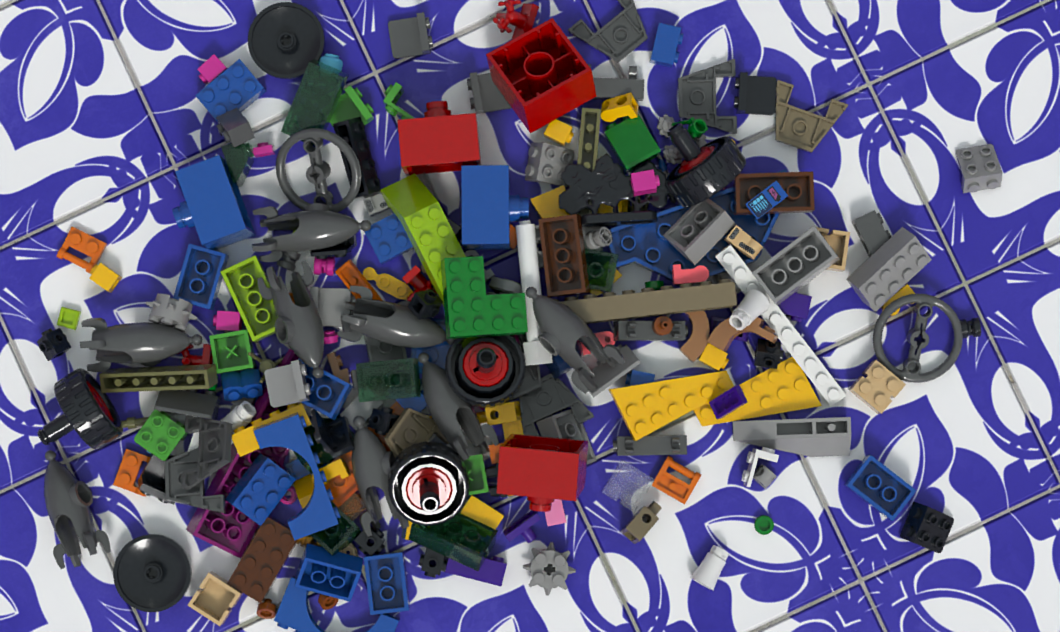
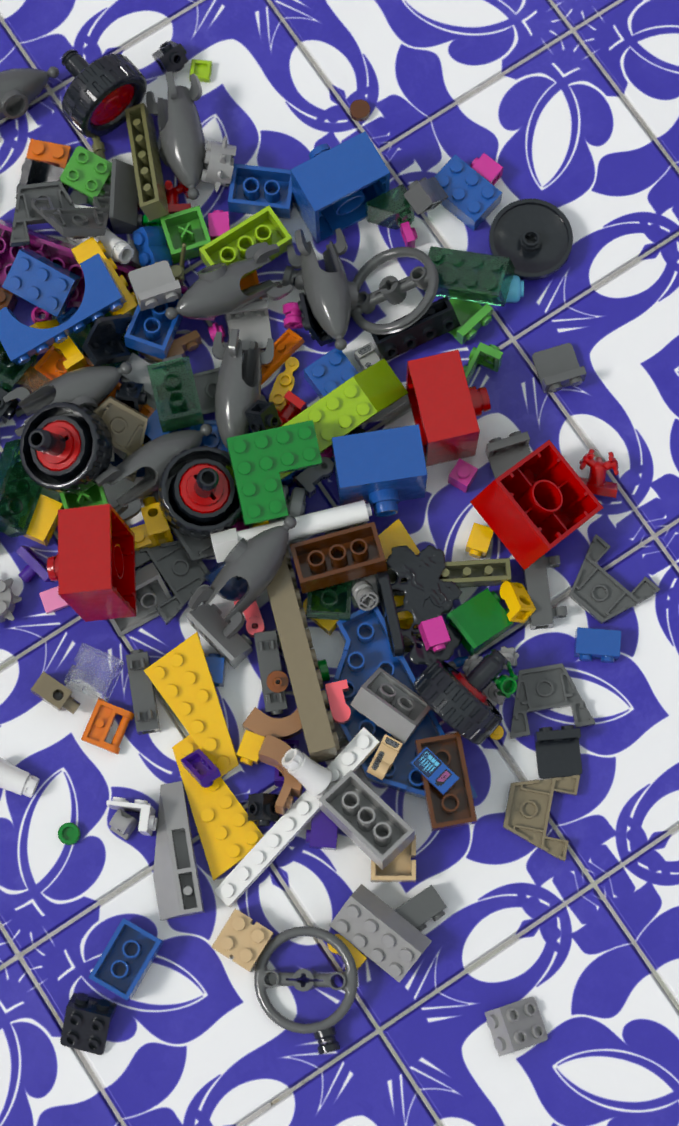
camera: 80 degrees right, 10 degrees down
orange plate [56,227,107,273] -> none
yellow brick [89,263,122,293] -> none
light grey bracket [525,142,574,187] -> none
none -> reddish brown tile [350,99,370,121]
none -> dark pink brick [448,458,478,493]

